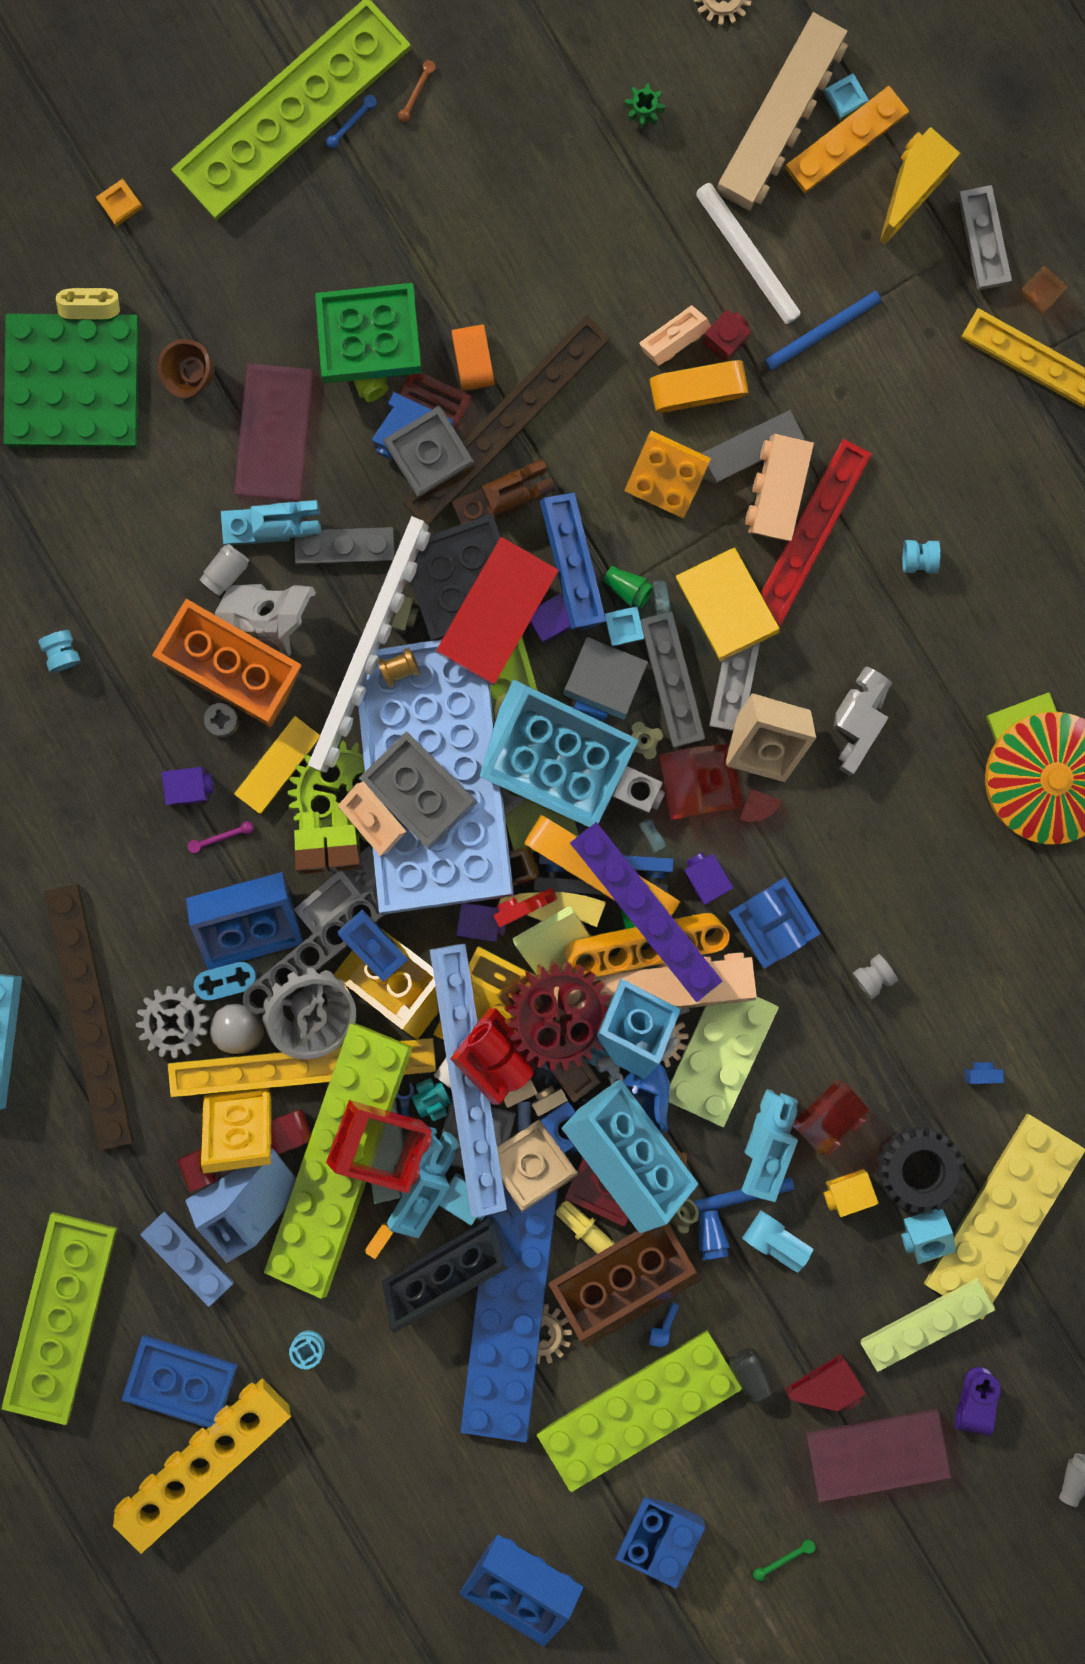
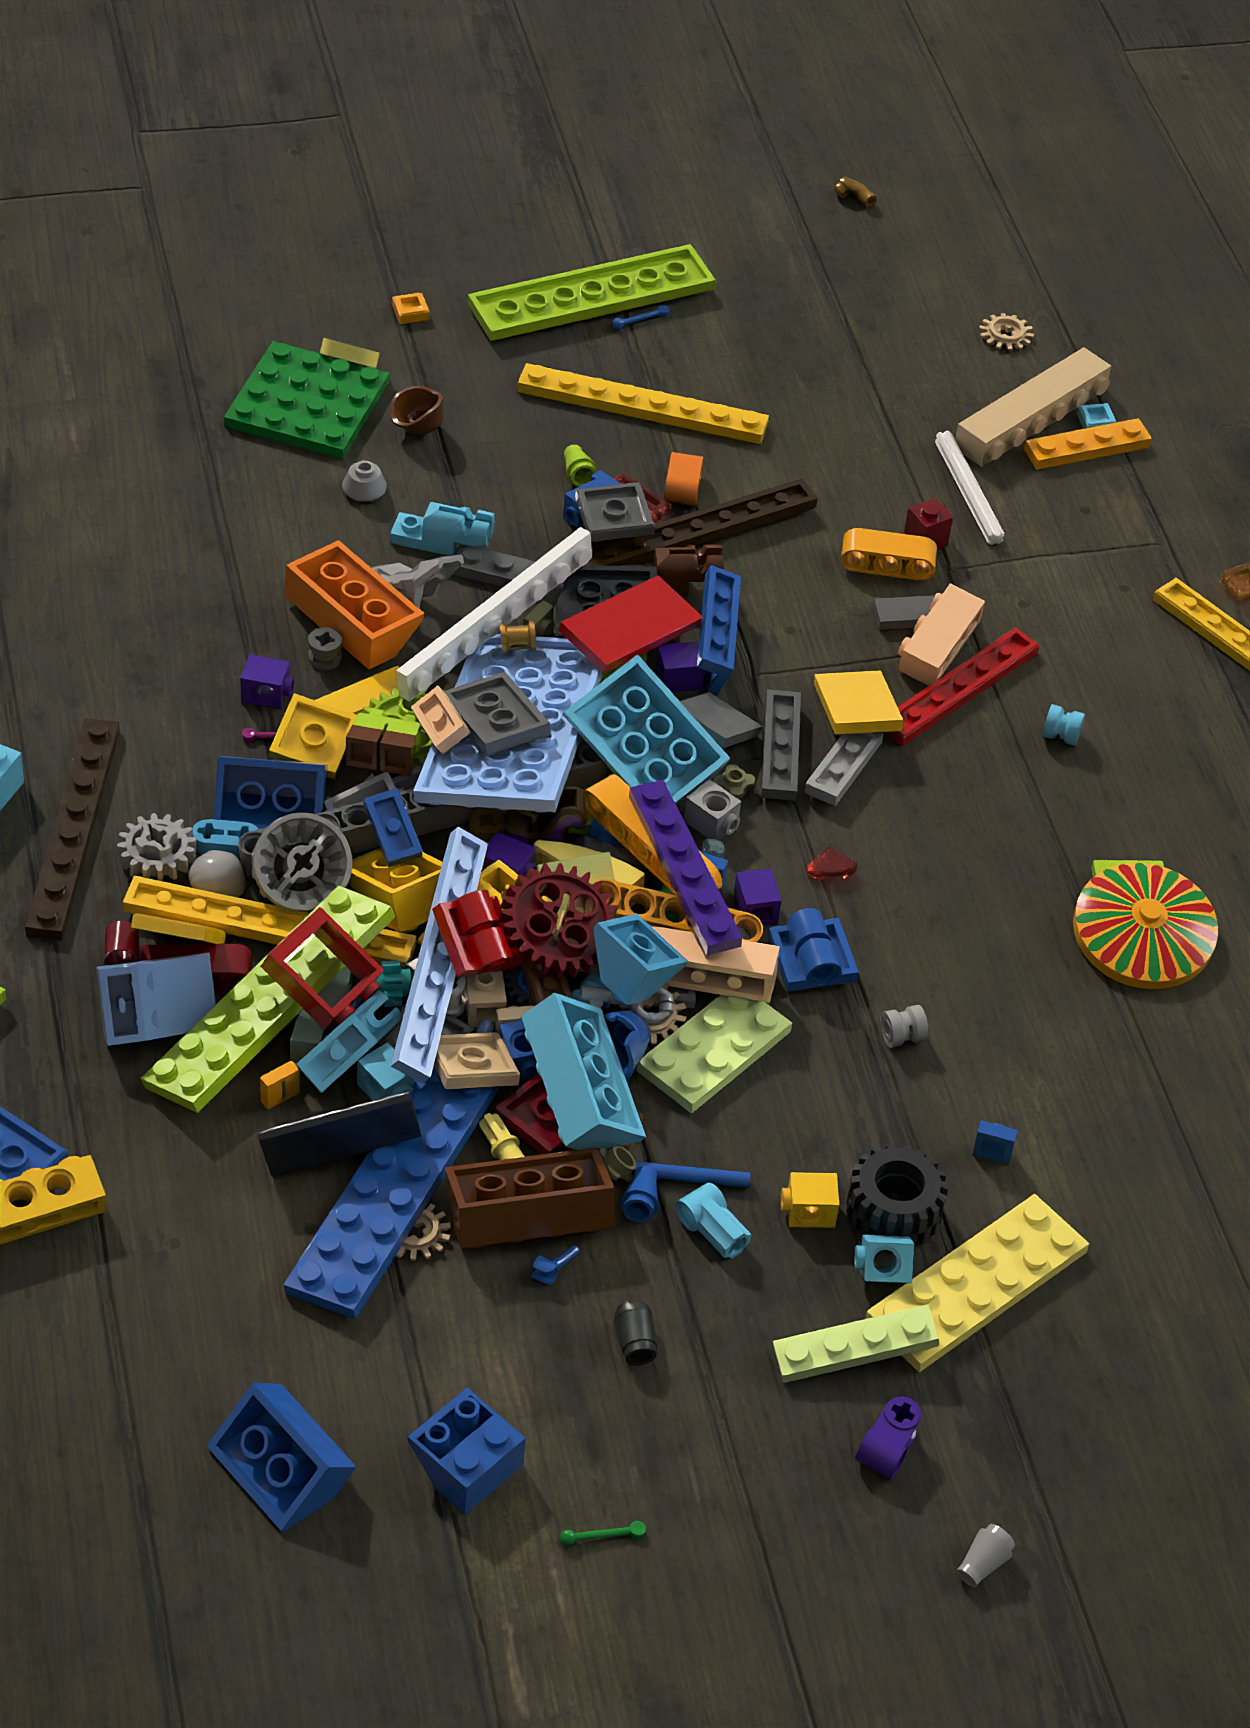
camera: 15 degrees right, 40 degrees down
medium azure wheel [38,630,81,673] -> none
medium blue plate [140,1210,234,1307] -> none
light grey piece [199,544,249,596] -> none
clear pink tile [234,363,313,501] -> none
medium azure wheel [289,1330,325,1369] -> none
green plate [315,283,422,384] -> none
dark orange hinge [398,60,436,123] -> none
red wing [494,888,558,927] -> none
lime plate [537,1330,742,1492] -> none
green cone [603,566,654,609] -> none
medium azure plate [605,606,644,647] -> none
green gear [624,84,665,129] -> none
light orange plate [624,431,711,519] -> none
light nougat plate [639,305,711,366] -> none
clear light blue tile [653,580,670,615] -> none
clear red slope [659,743,743,820] -> none
tan slope [726,693,816,782] -> none
medium azure plate [741,1089,798,1202] -> none
blue bar [764,291,882,371] -> none
dark red slope [784,1354,866,1412] -> none
clear red slope [792,1079,869,1156] -> none
clear pink plate [806,1409,951,1502] -> none
light grey plate [834,667,892,776] -> none
yellow slope [880,127,960,245] -> none
light grey plate [958,185,1012,290] -> none
none -> yellow plate [269,693,357,780]
none -> light grey cone [342,460,387,503]
none -> yellow plate [517,363,769,445]

